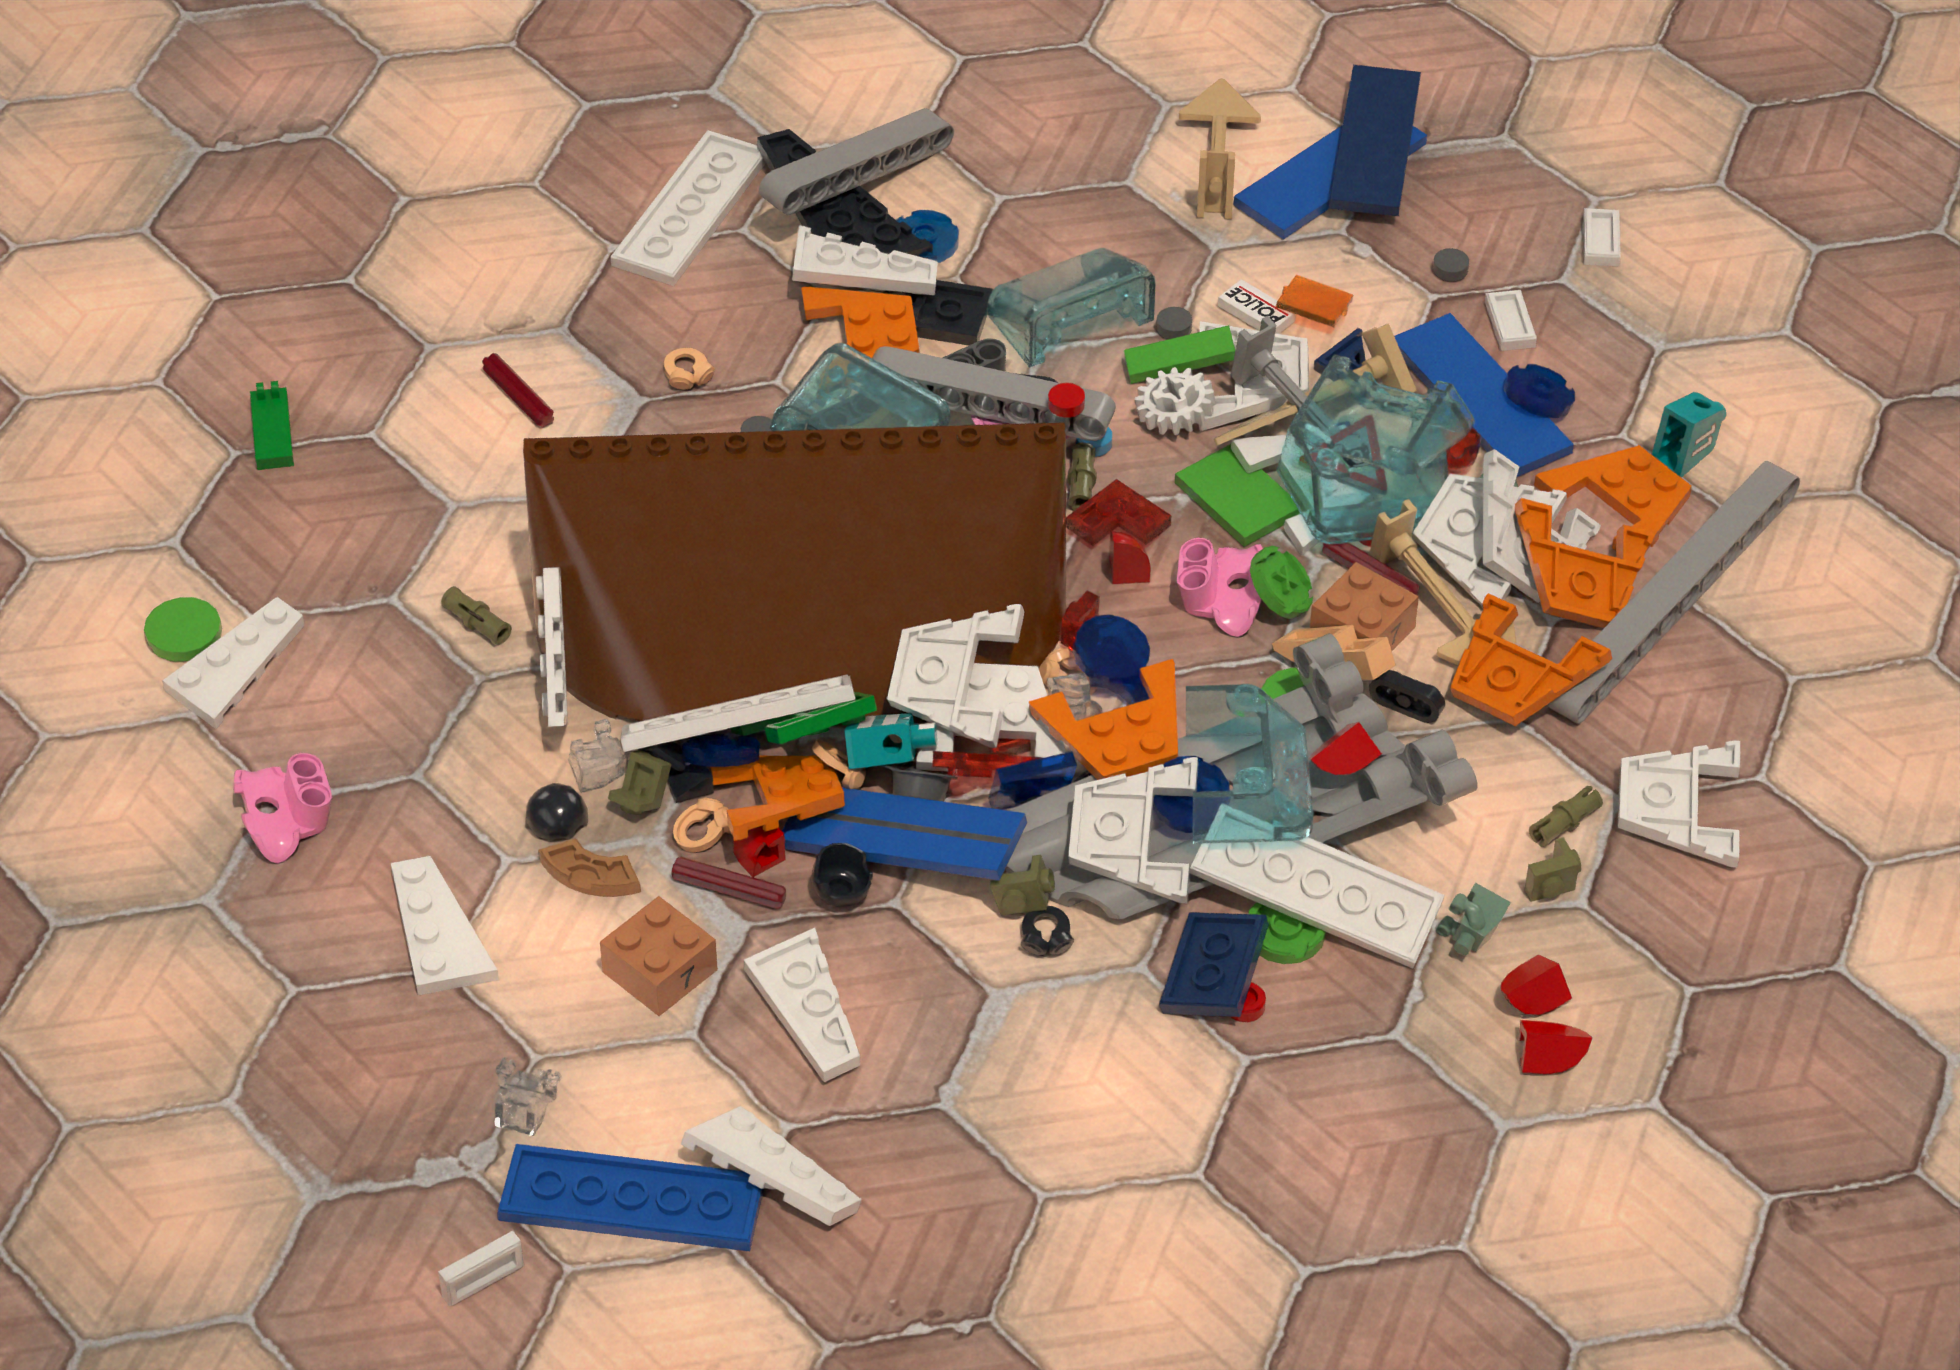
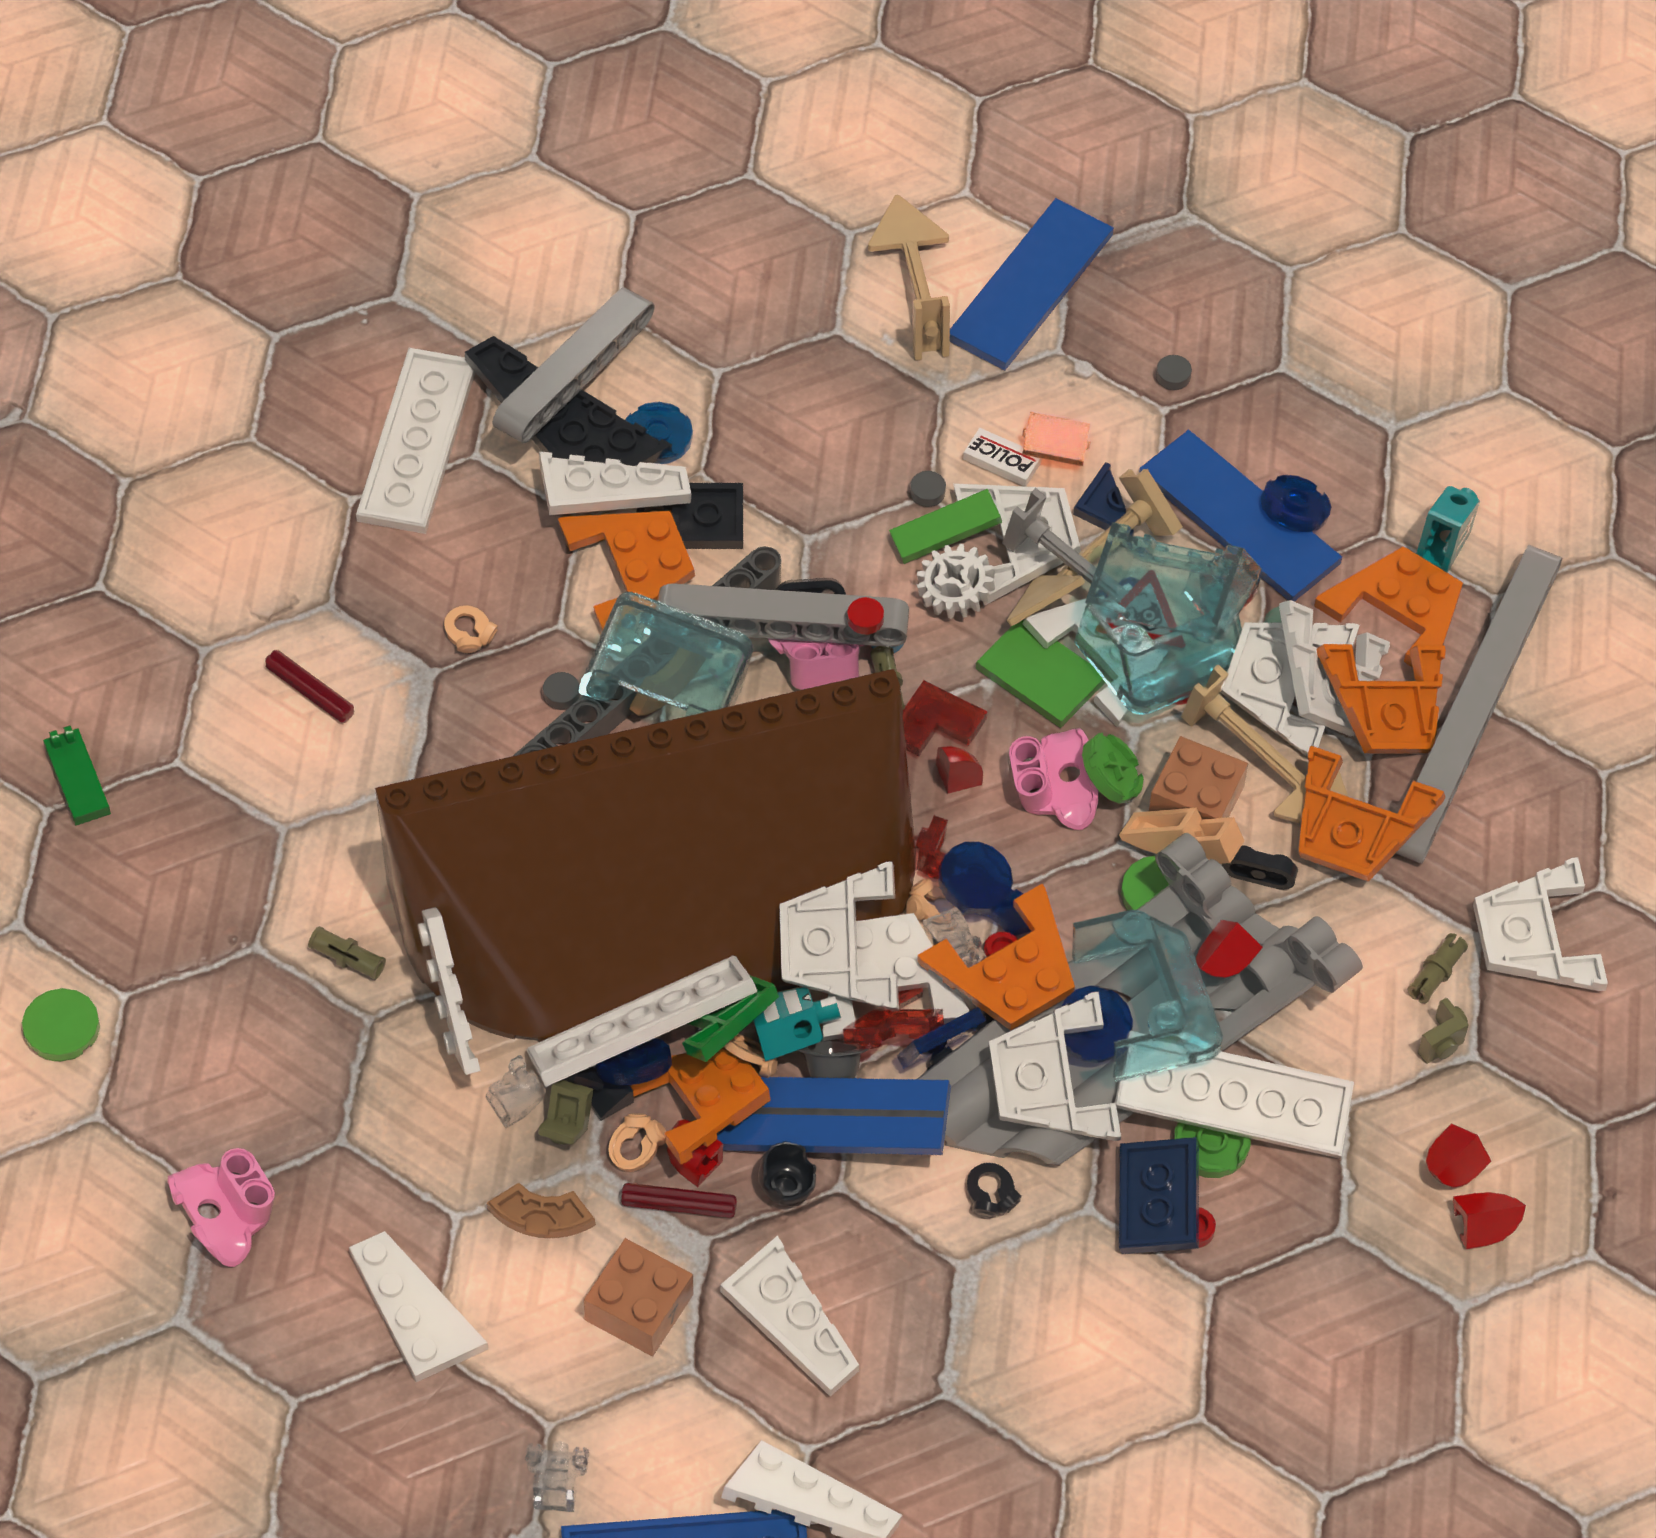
camera: 15 degrees left, 10 degrees up
white wing [162,597,305,729] -> none
black hair [526,783,589,840] -> none
clear light blue windscreen [988,248,1156,368] -> none
olive bracket [990,855,1055,916] -> none
dark red axle [1322,534,1420,596] -> none
dark blue tile [1329,64,1421,216] -> none
sand green piece [1436,882,1511,955] -> none
white tile [1485,290,1537,351] -> none
white tile [1583,208,1621,267] -> none

